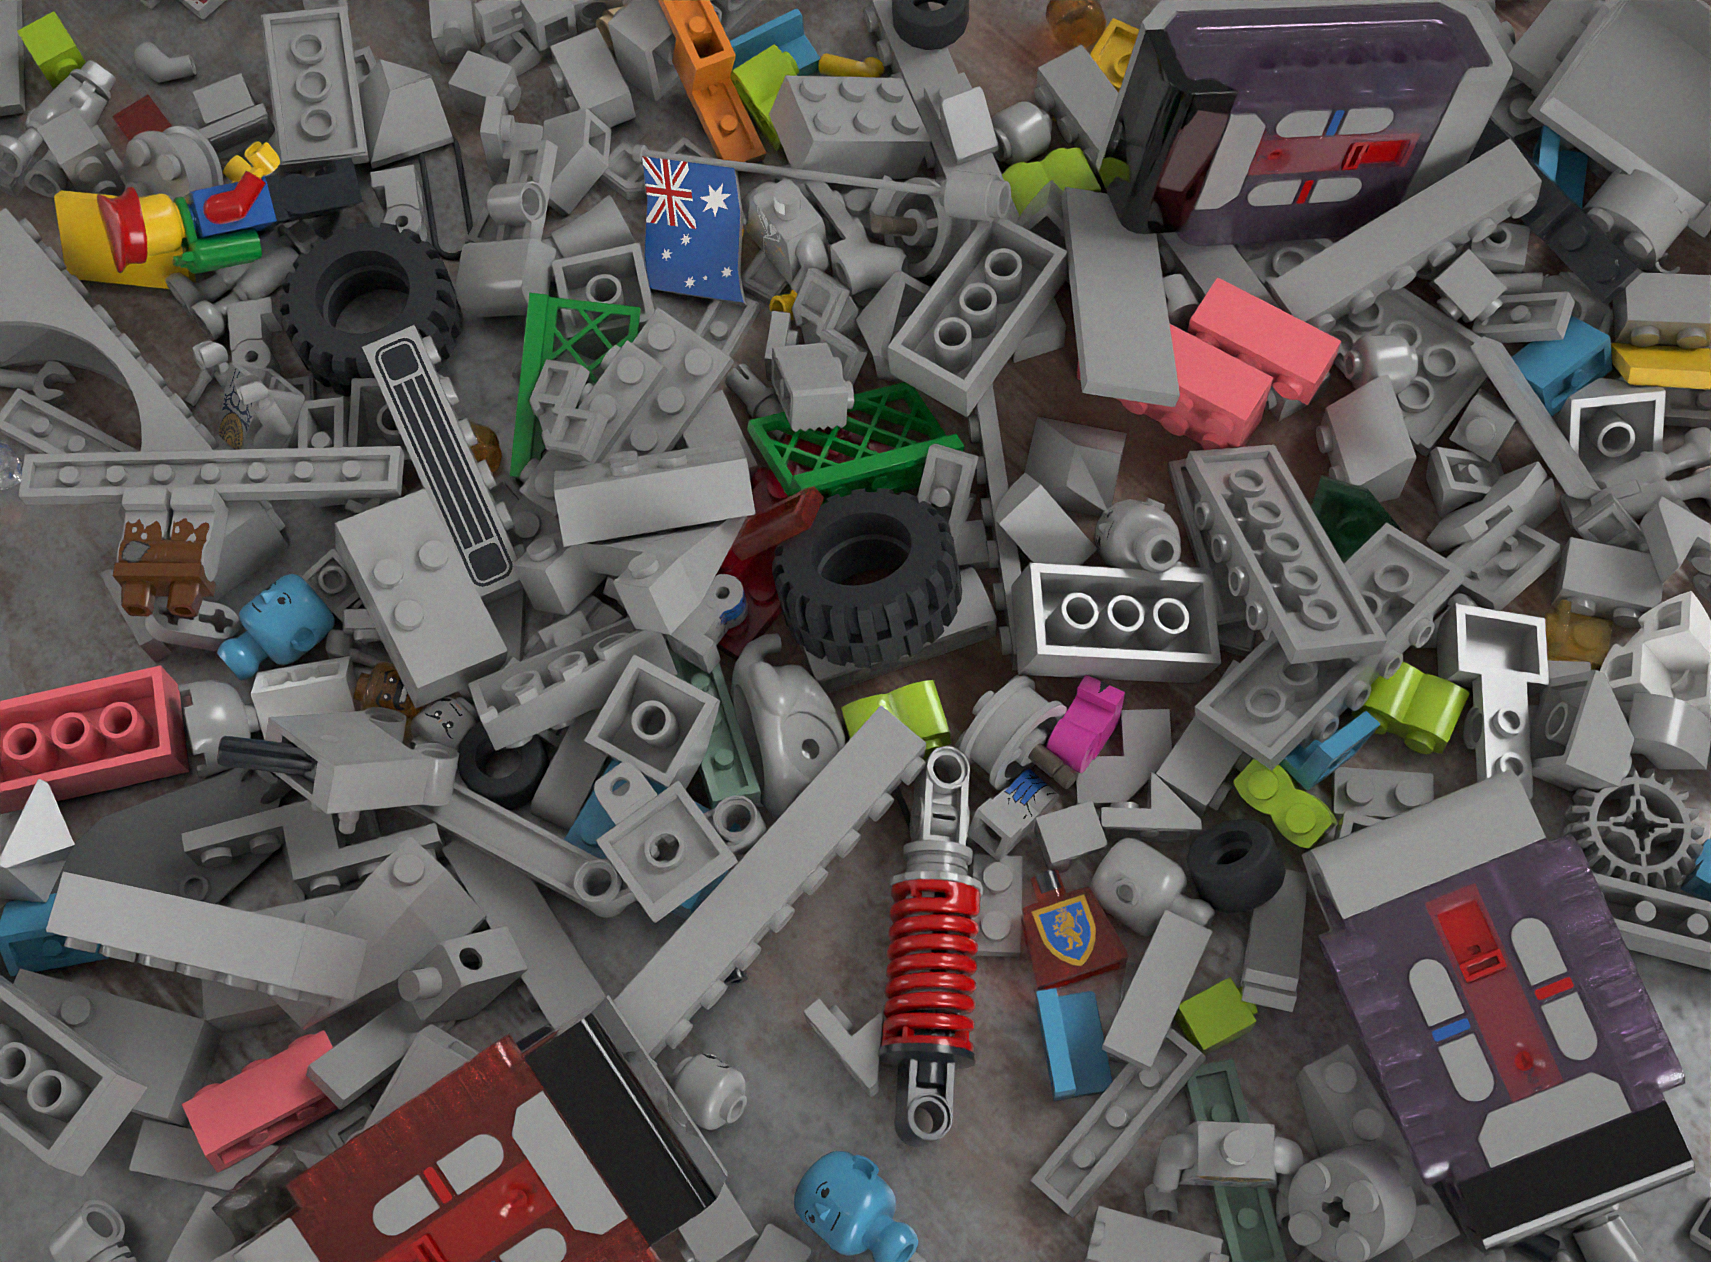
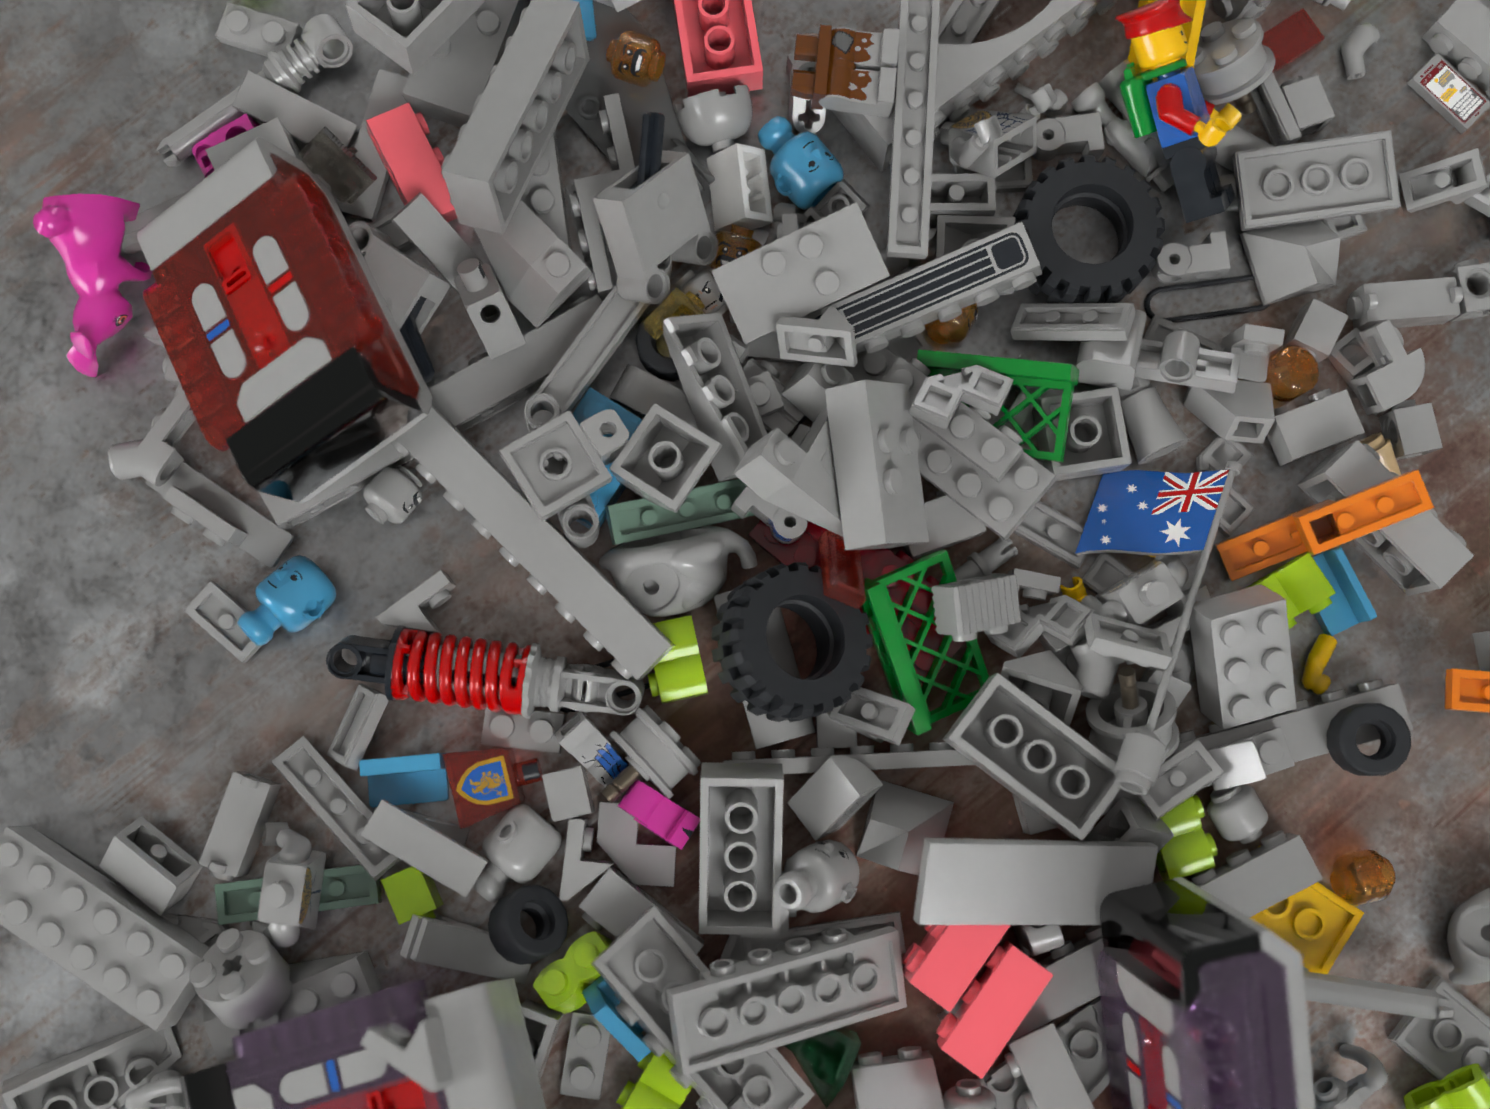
camera: 85 degrees right, 15 degrees up
none -> light grey tile [327,683,389,770]
none -> light grey slope [360,1017,453,1093]
none -> clear orange head [606,30,666,88]
none -> clear yellow bracket [644,287,705,340]
none -> light grey slope [776,306,857,367]
none -> light grey tile [1010,303,1136,341]
none -> light grey plate [1084,613,1173,670]
none -> light grey plate [1136,739,1224,821]
none -> clear orange head [1264,346,1319,402]

